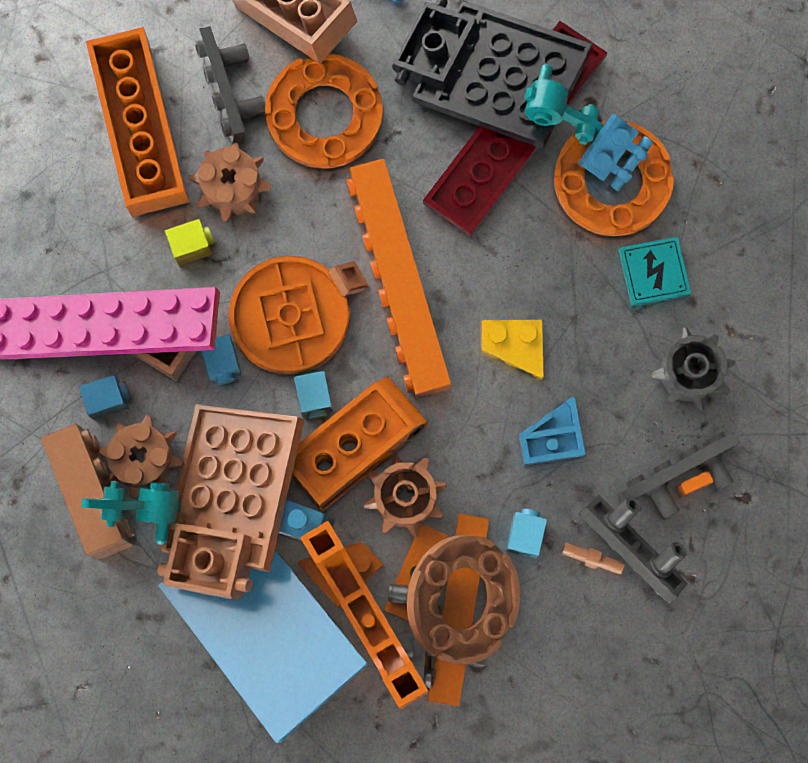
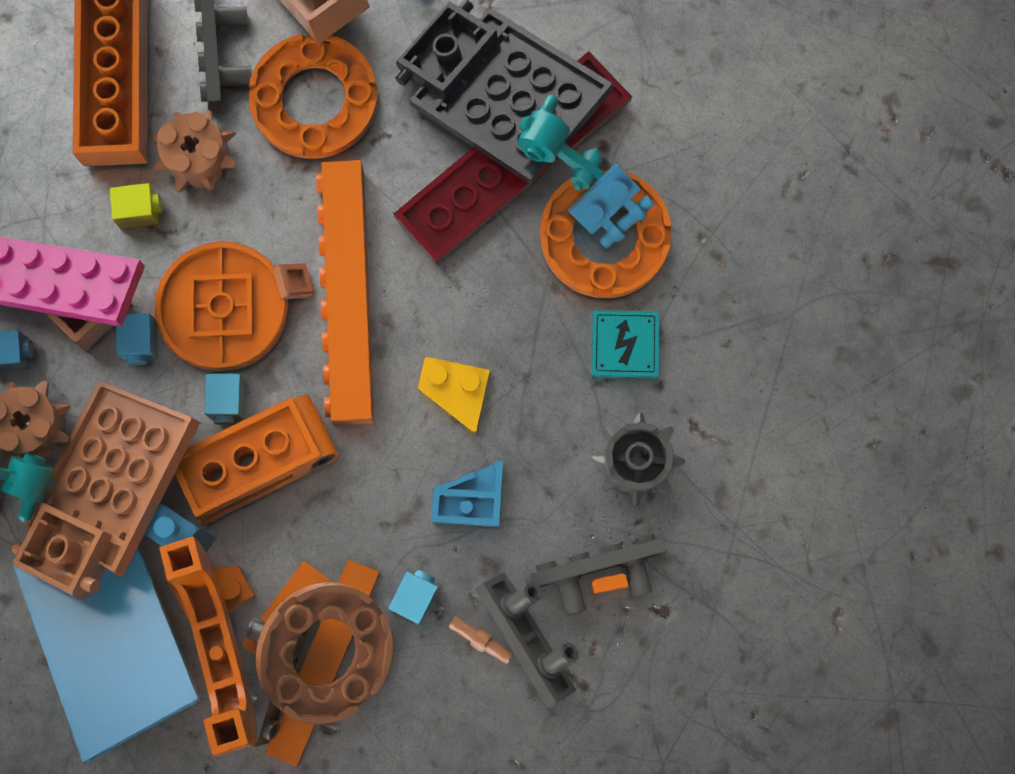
camera: 15 degrees right, 0 degrees up
nougat brick [363,454,447,537] -> none

